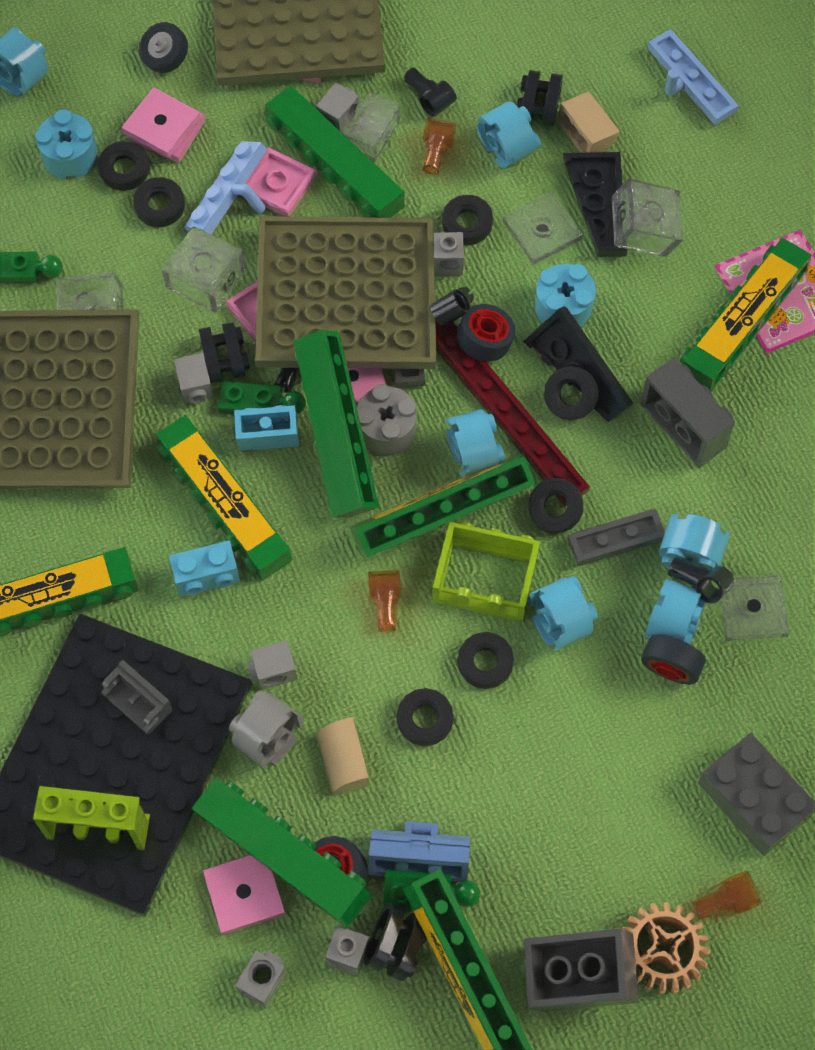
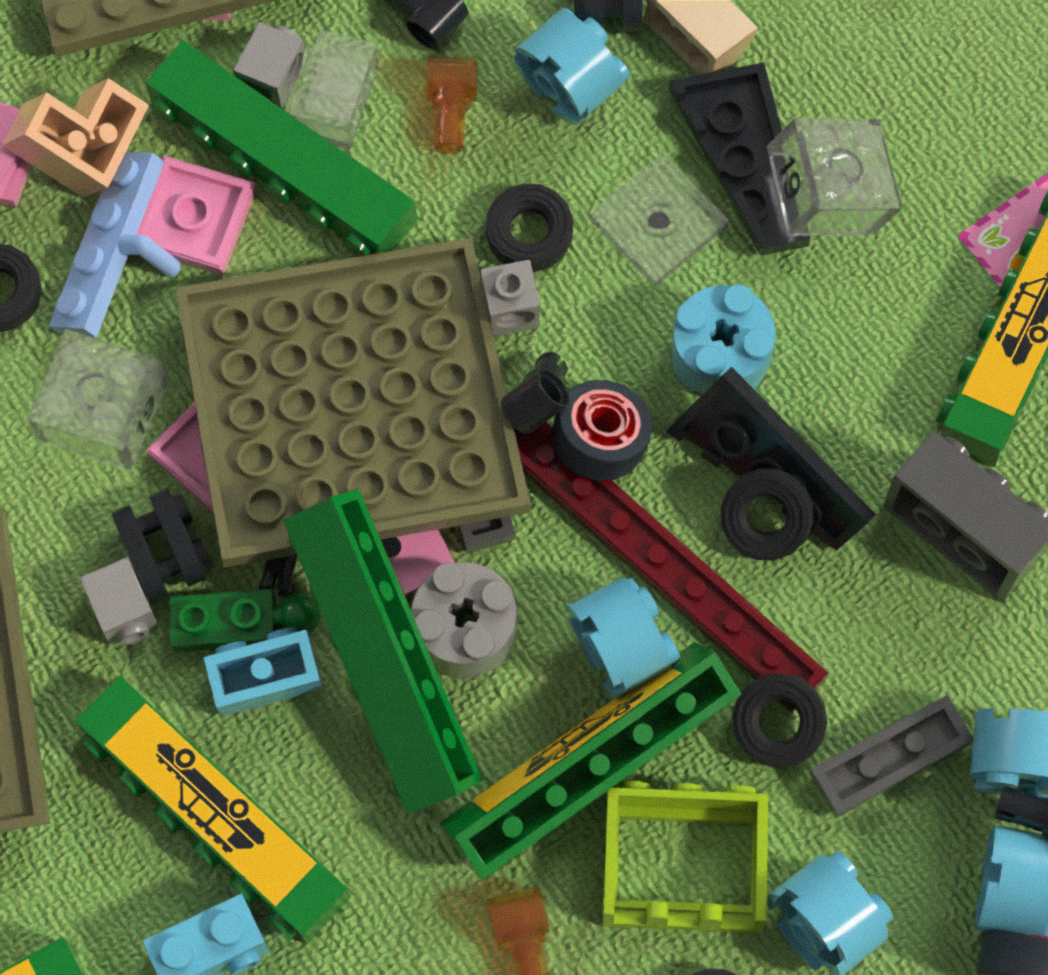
camera: 10 degrees left, 5 degrees up
none -> light nougat brick [2,78,149,198]

